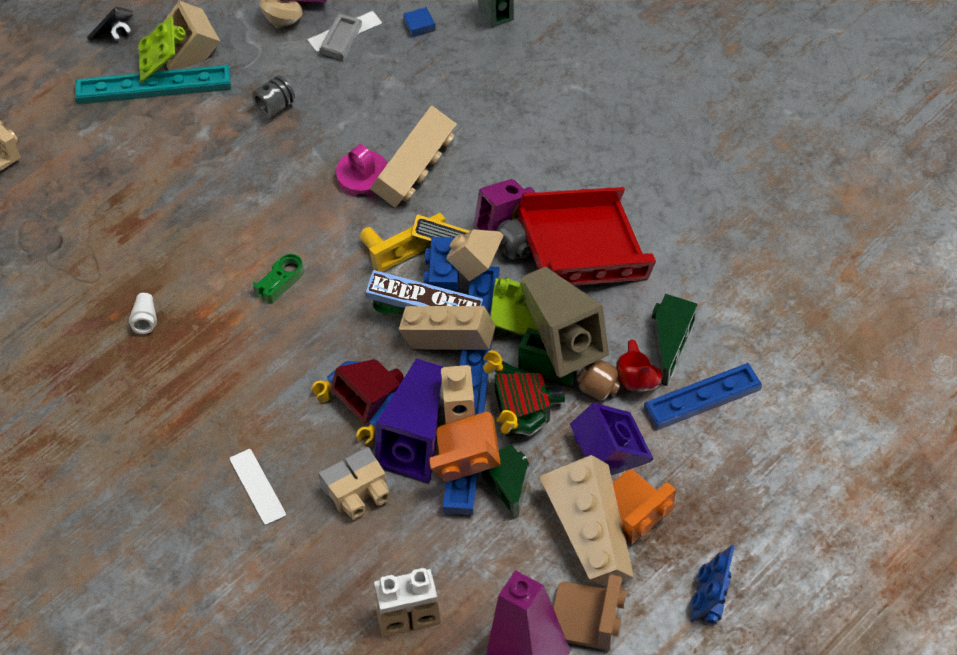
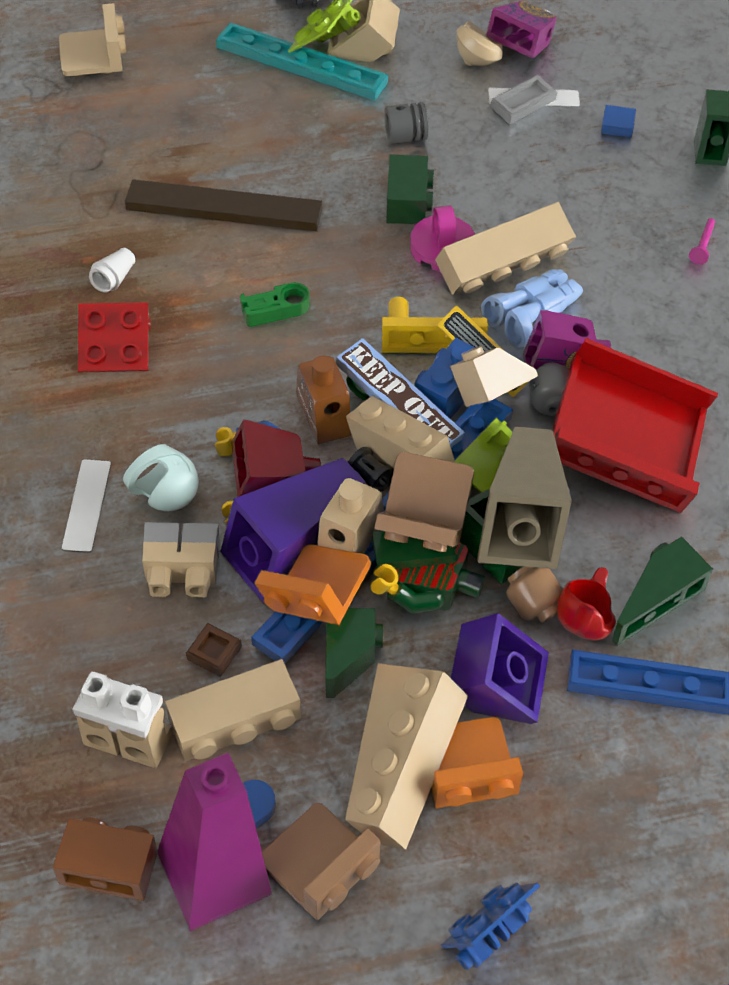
camera: 30 degrees right, 0 degrees up
none -> red hinge [78,302,151,372]
none -> light aqua helmet [123,444,199,511]
none -> dark brown tile [125,179,322,232]
none -> tan brick [165,659,301,762]
none -> reddish brown tile [186,623,242,677]
none -> dark orange torso [296,355,352,445]
none -> black bush [348,447,394,492]
none -> dark green tile [372,530,456,570]
none -> medium nougat bracket [374,452,474,552]
none -> dark green brick [386,154,434,224]
none -> light blue piece [481,269,583,348]
none -> dark pink pin [689,218,715,265]

